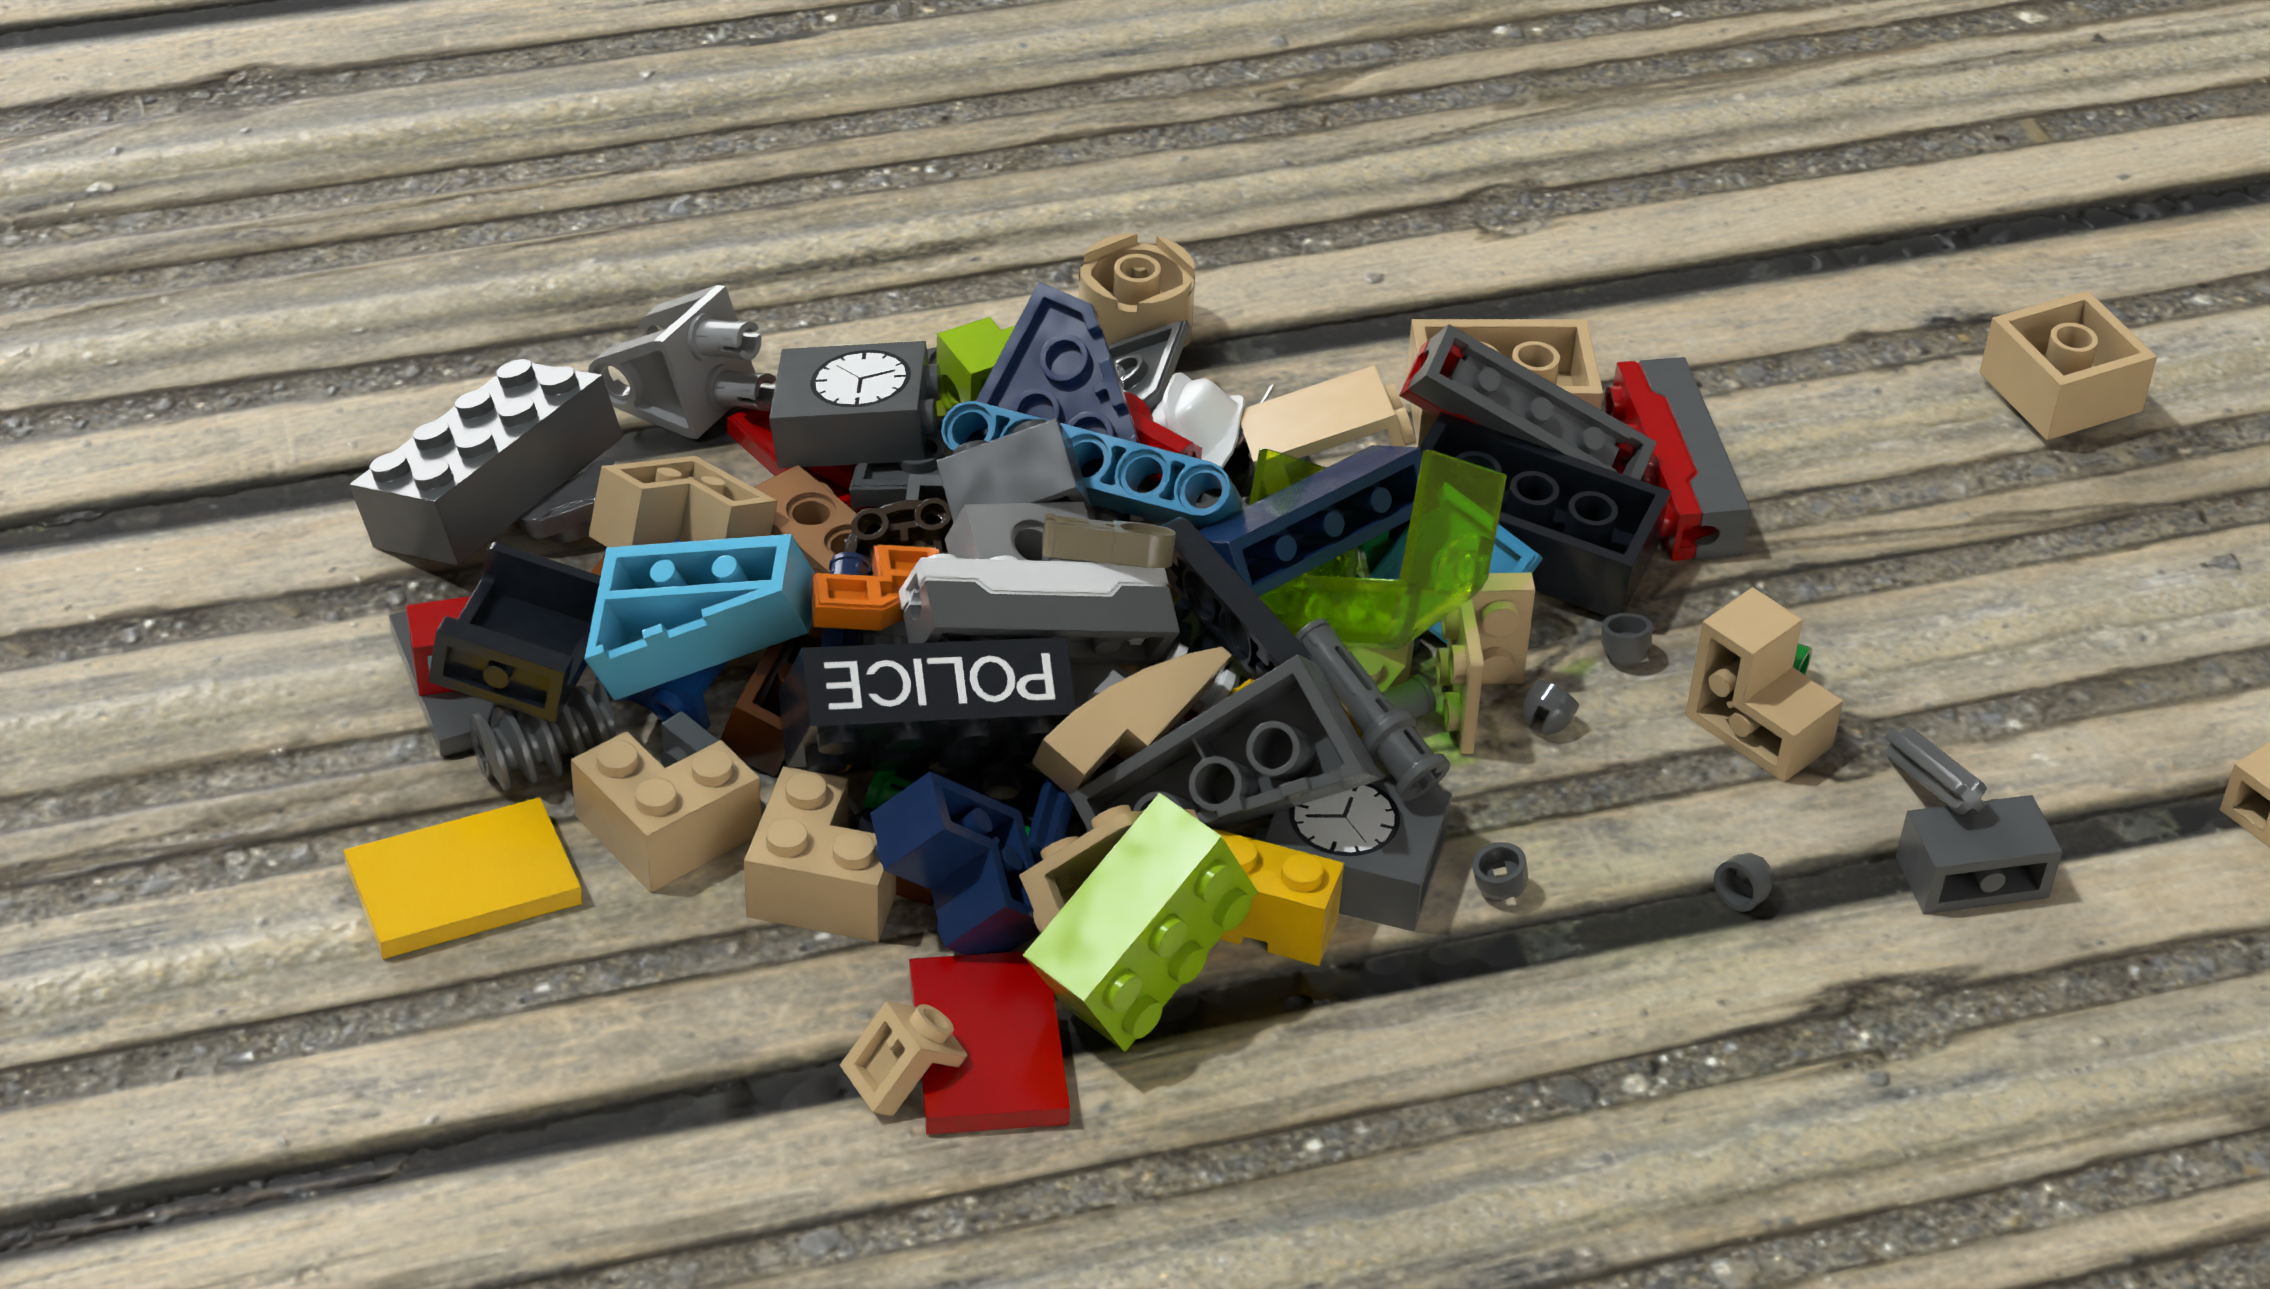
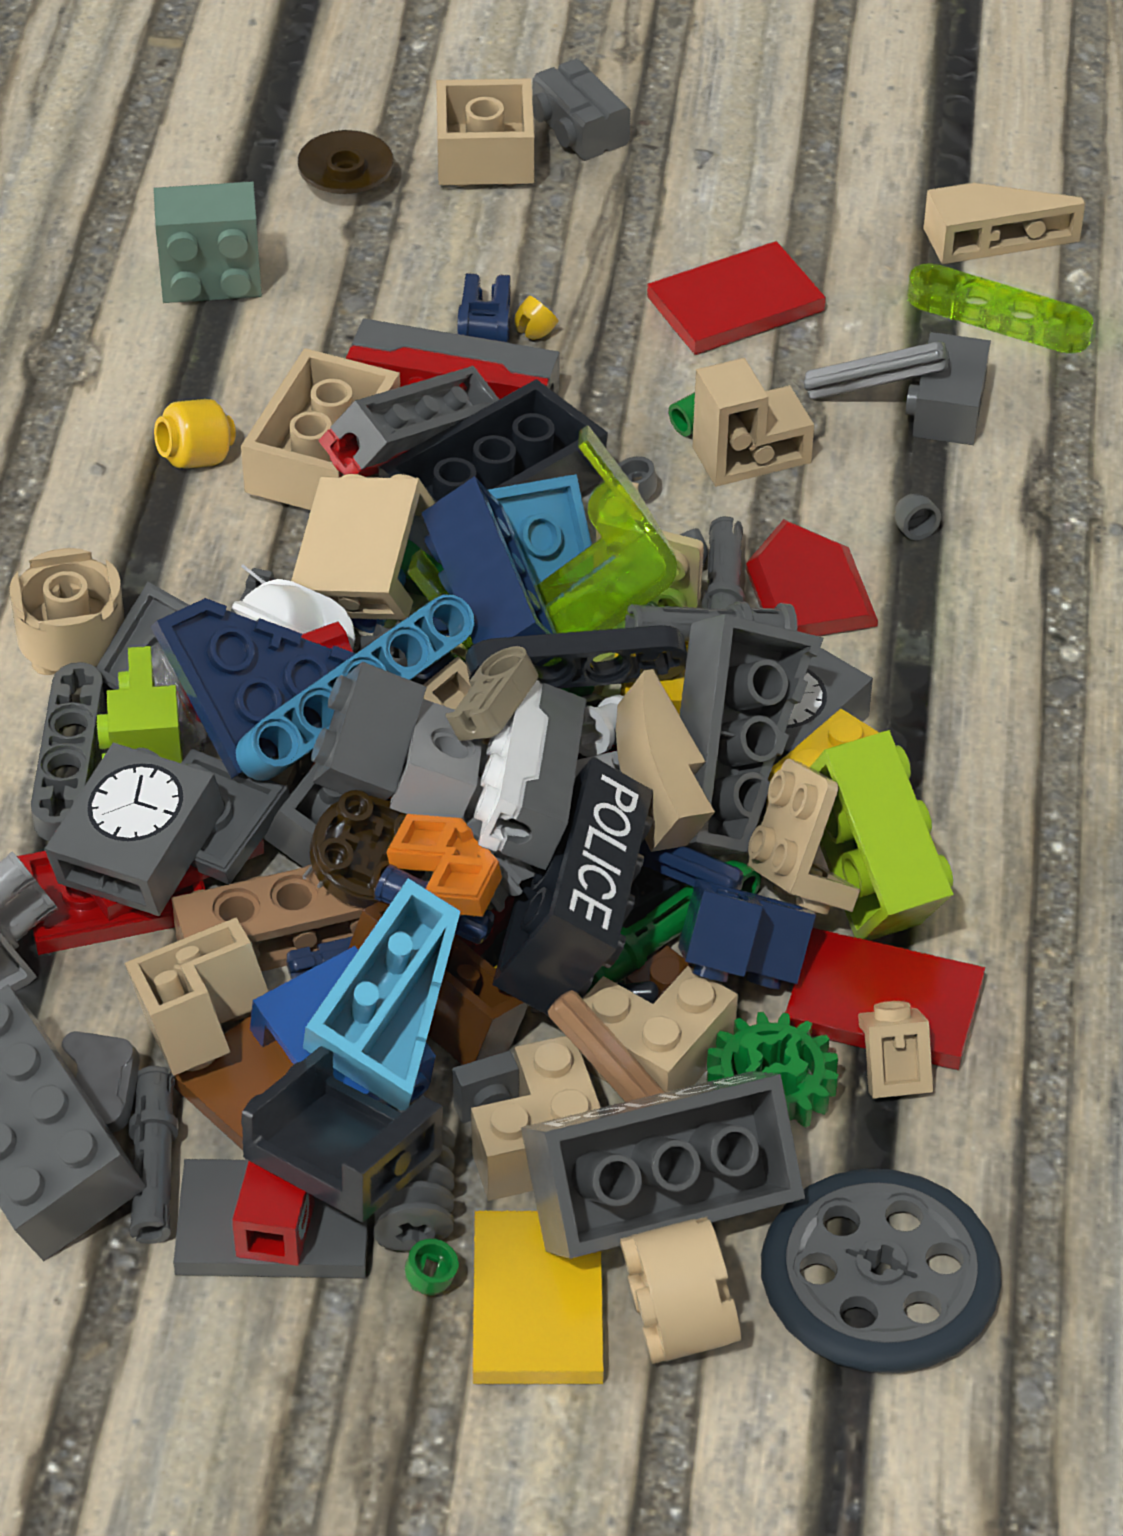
camera: 65 degrees left, 5 degrees up
dark grey hinge [1472,842,1529,902] -> none
none -> dark grey pin [129,1066,178,1244]
none -> sand green brick [154,182,262,303]
none -> yellow head [154,399,236,469]
none -> dark brown dish [297,130,393,194]
none -> green hinge [405,1239,459,1296]
none -> dark blue piece [457,273,511,343]
none -> yellow hinge [515,295,559,340]
none -> dark grey brick [521,1071,805,1259]
none -> dark grey brick [532,58,631,161]
none -> medium nougat axle [548,990,665,1102]
none -> tan brick [620,1217,741,1364]
none -> red tile [647,241,826,355]
none -> dark grey pin [702,516,745,609]
none -> green gear [706,1012,839,1128]
none -> red tile [746,519,878,636]
none -> wedge [761,1169,1002,1373]
none -> clear neon green beam [907,263,1094,354]

